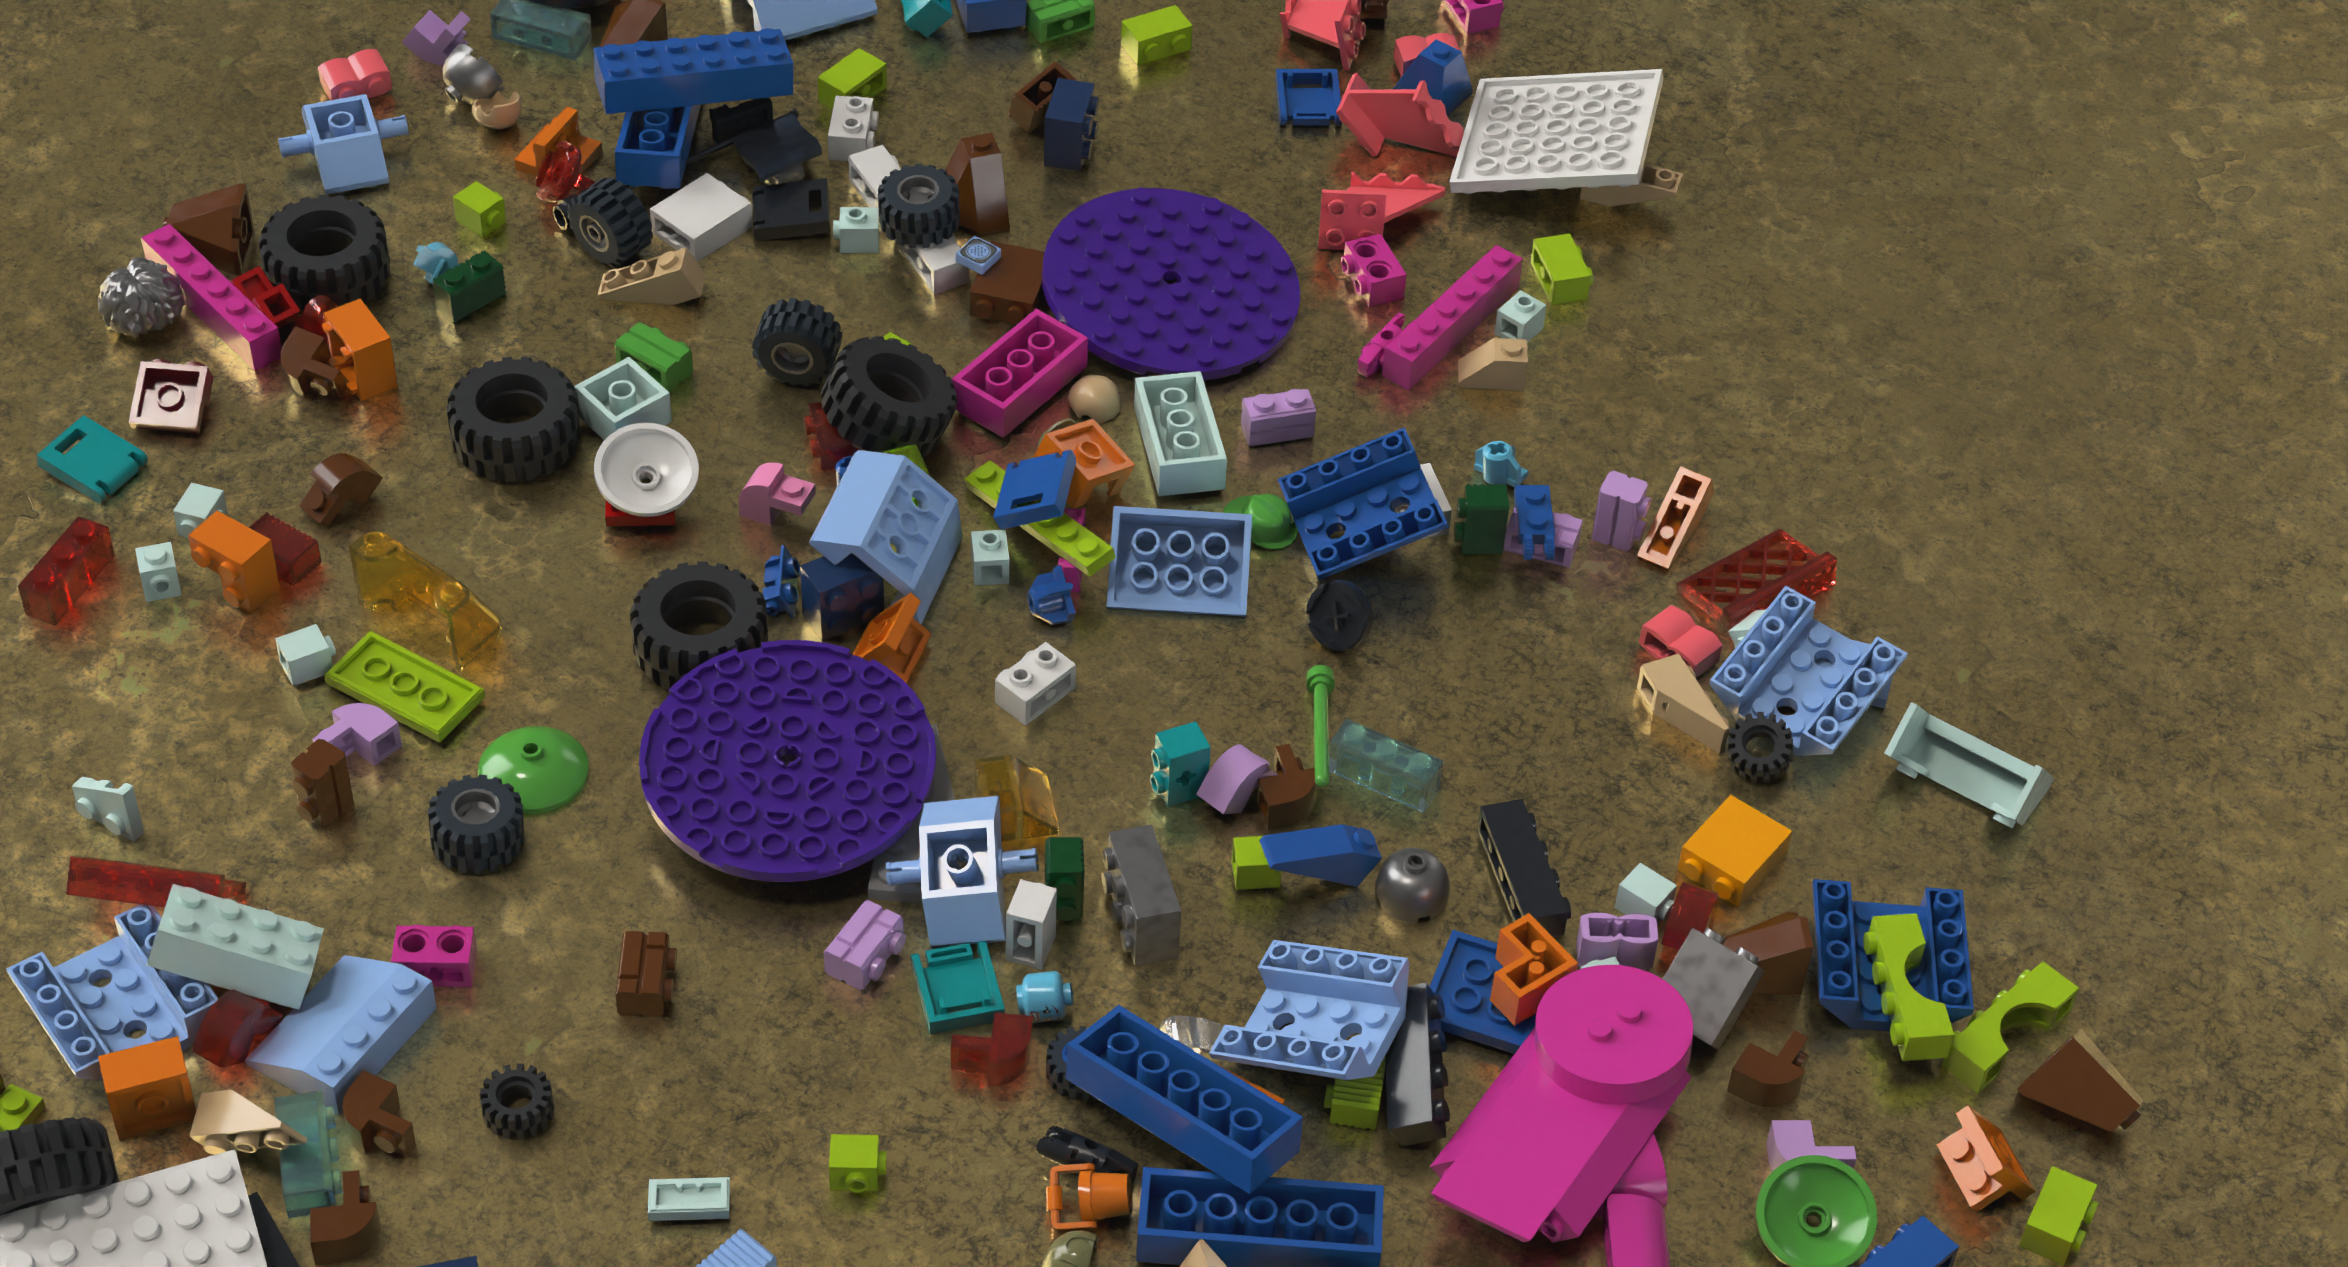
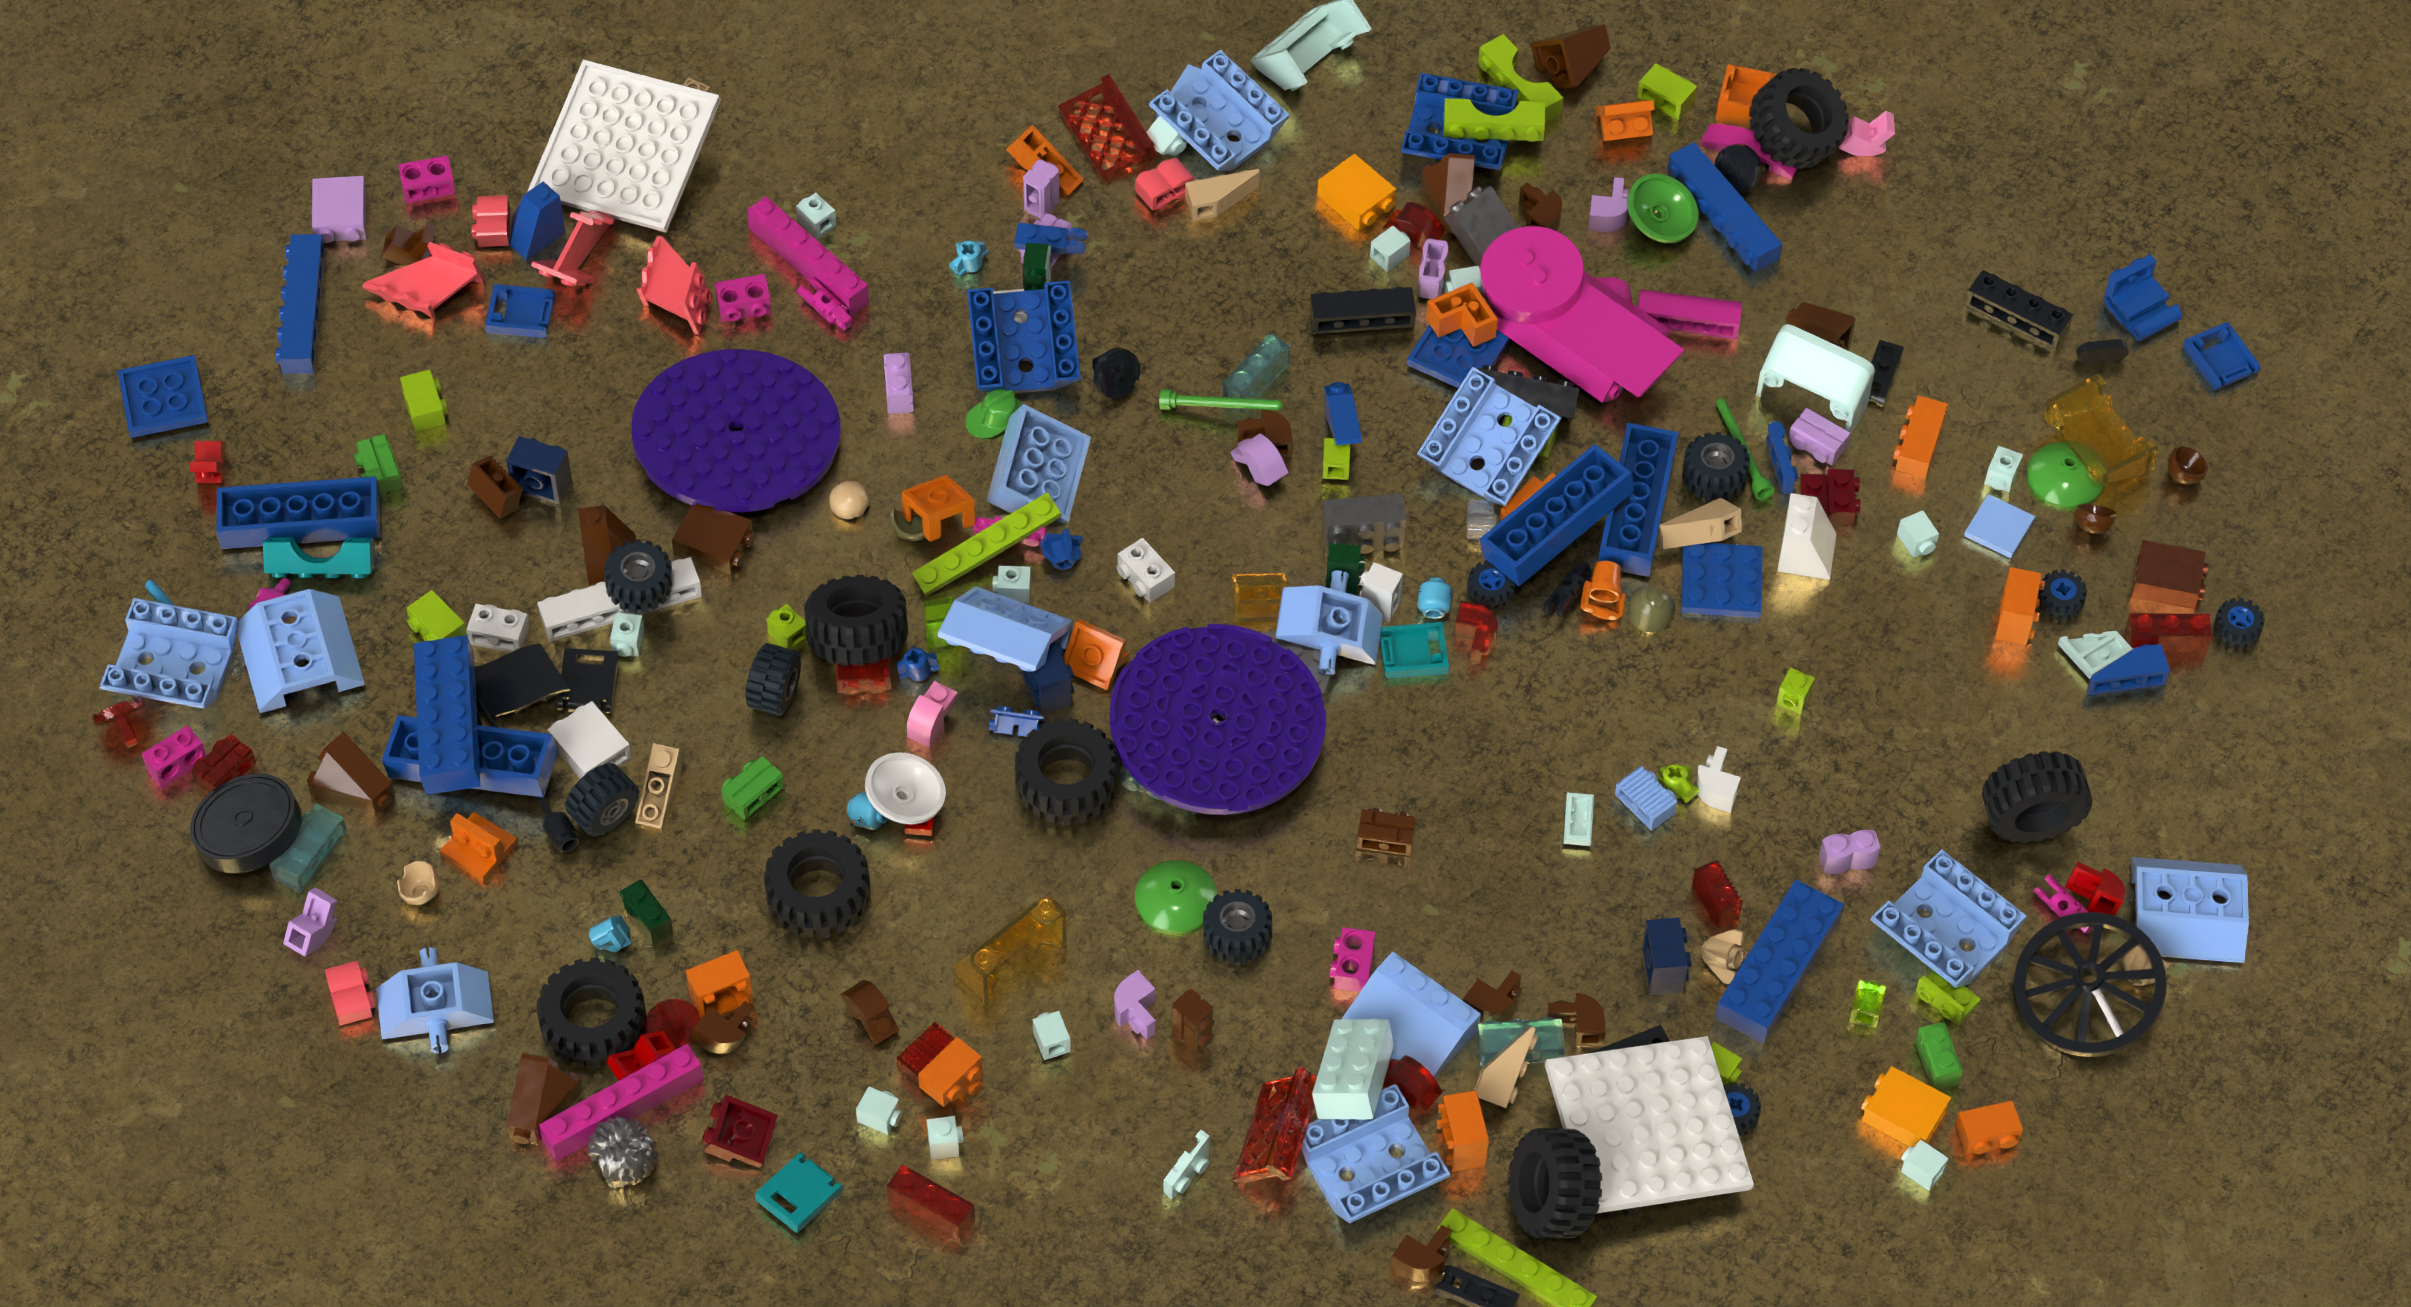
camera: 80 degrees left, 10 degrees up
lime piece [324,630,485,743] -> none
flat silver cylinder [442,44,505,106] -> none
lime brick [453,181,506,238] -> none
black tyre [480,1063,554,1140] -> none
clear red tile [535,141,596,204] -> none
light aqua brick [574,357,672,440] -> none
lavender brick [824,900,906,991] -> none
lime brick [829,1134,887,1193] -> none
dark pink brick [952,309,1088,438] -> none
light blue tile [956,236,1001,275] -> none
blue container [993,450,1076,530] -> none
light aqua brick [1134,371,1227,496] -> none
teal brick [1150,721,1211,807] -> none
flat silver cylinder [1375,848,1450,923] -> none
tan slope [1457,338,1528,391] -> none
lime brick [1530,233,1593,305] -> none
black tyre [1728,712,1793,783] -> none

